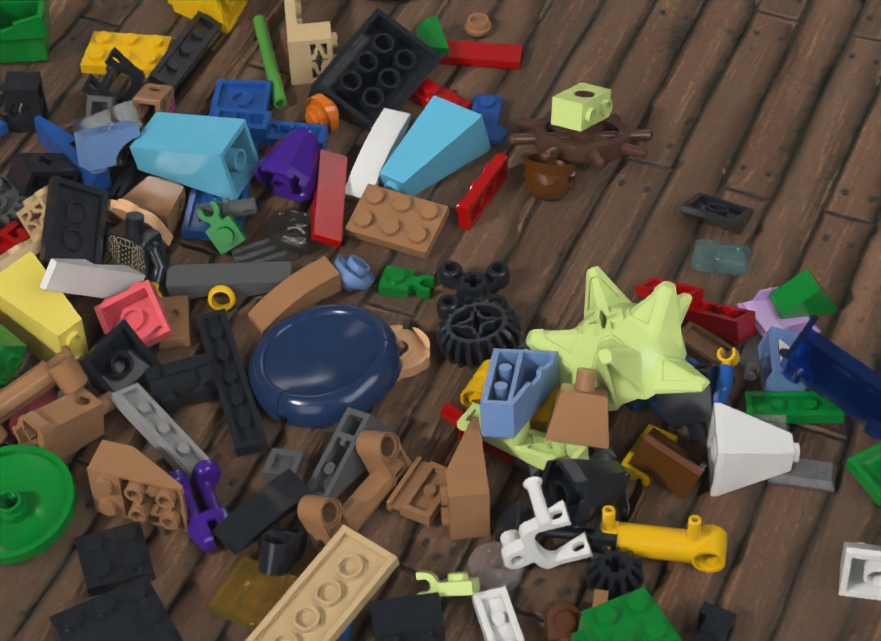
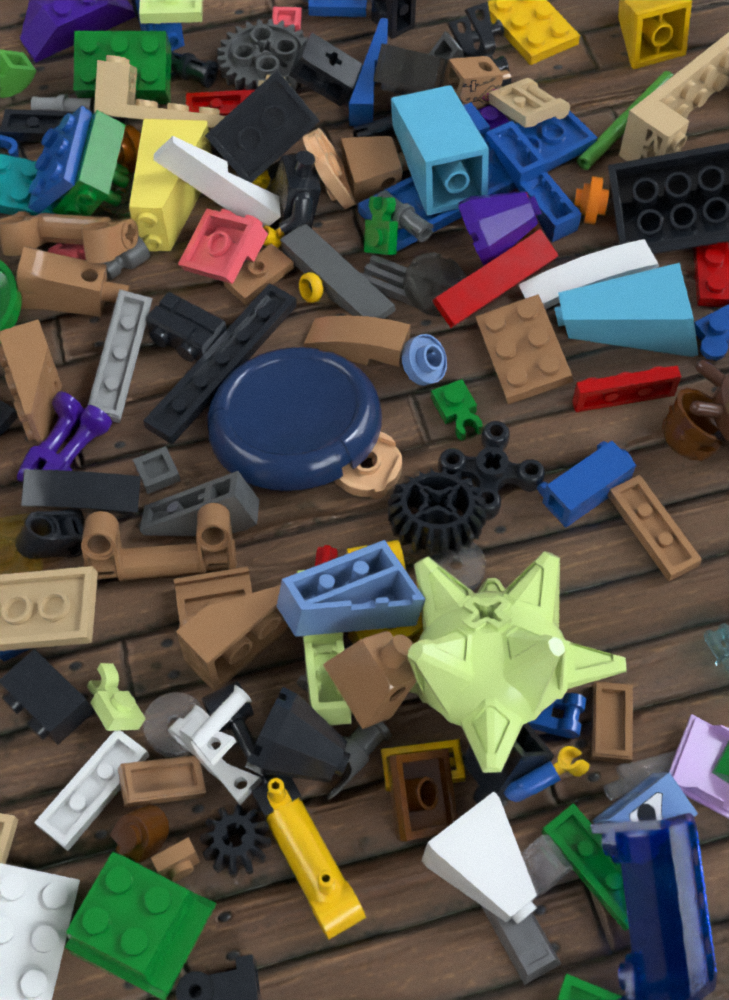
camera: 50 degrees right, 15 degrees up
medium blue arch [74,120,140,173] -> none
black slope [79,319,161,394] -> none
black plate [147,11,222,90] -> none
red slope [635,277,756,345] -> none
none -> medium nougat tile [118,755,206,808]
none -> tan plate [489,78,570,128]
none -> blue brick [537,441,636,528]
none -> medium nougat plate [608,475,702,582]

